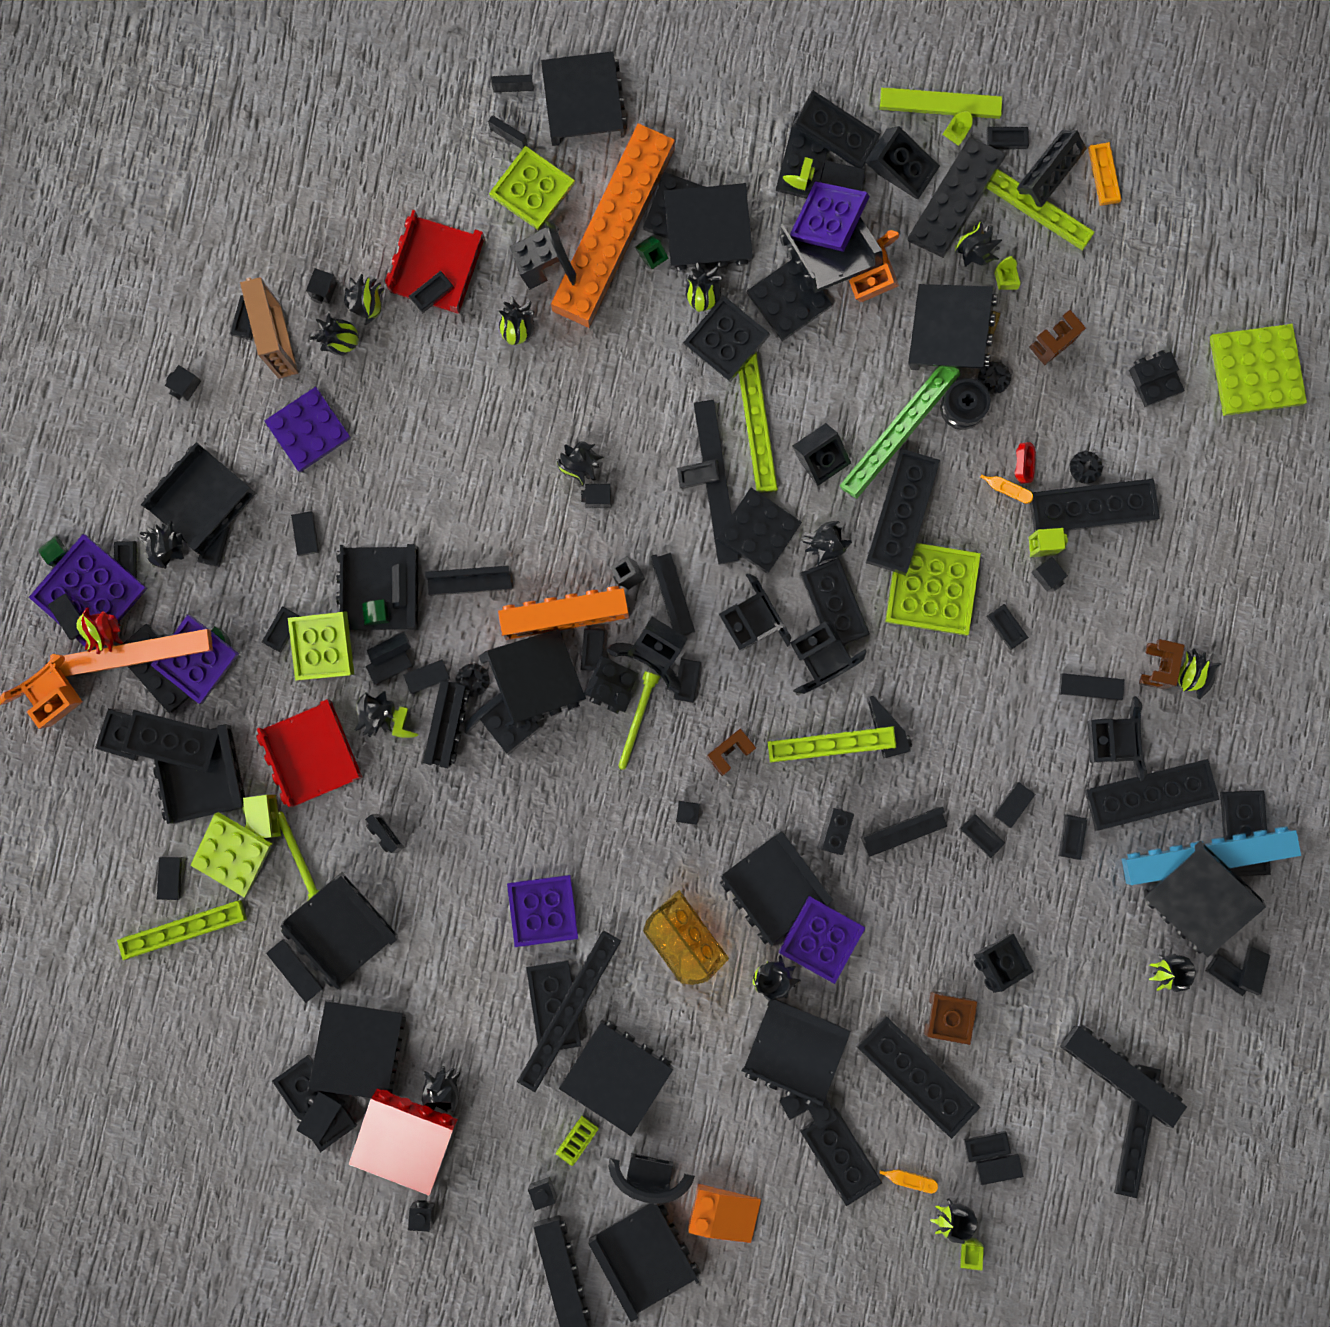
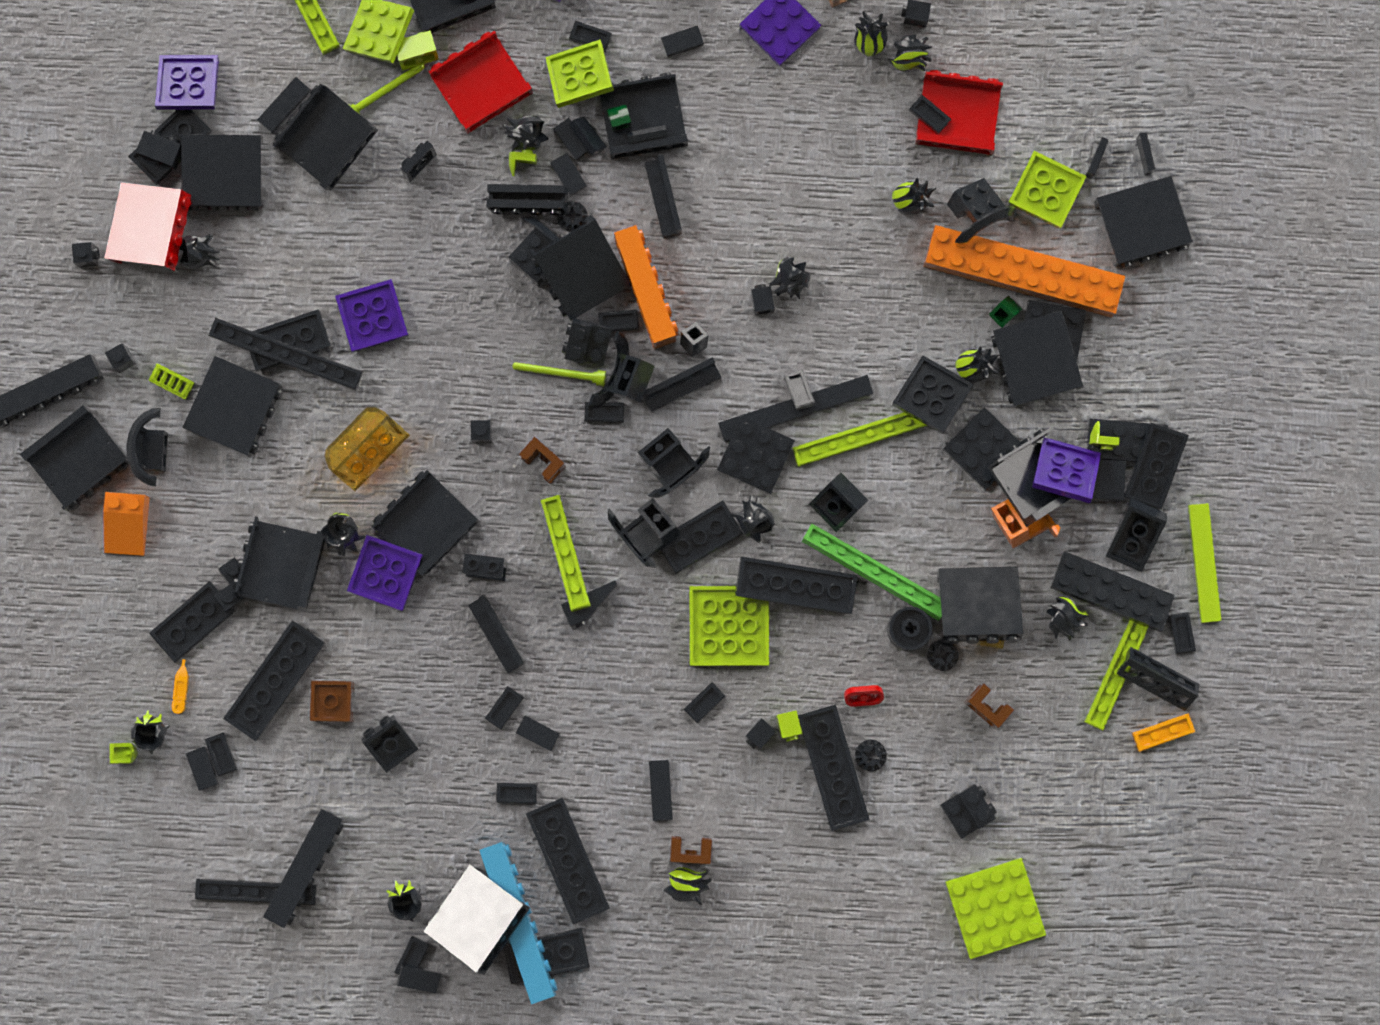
camera: 80 degrees right, 0 degrees up
lime plate [942,111,973,146] -> none
light orange piece [980,475,1033,504] -> none
lime plate [994,256,1021,290] -> none
black piece [1087,696,1147,781] -> none
none -> plate [155,55,219,110]

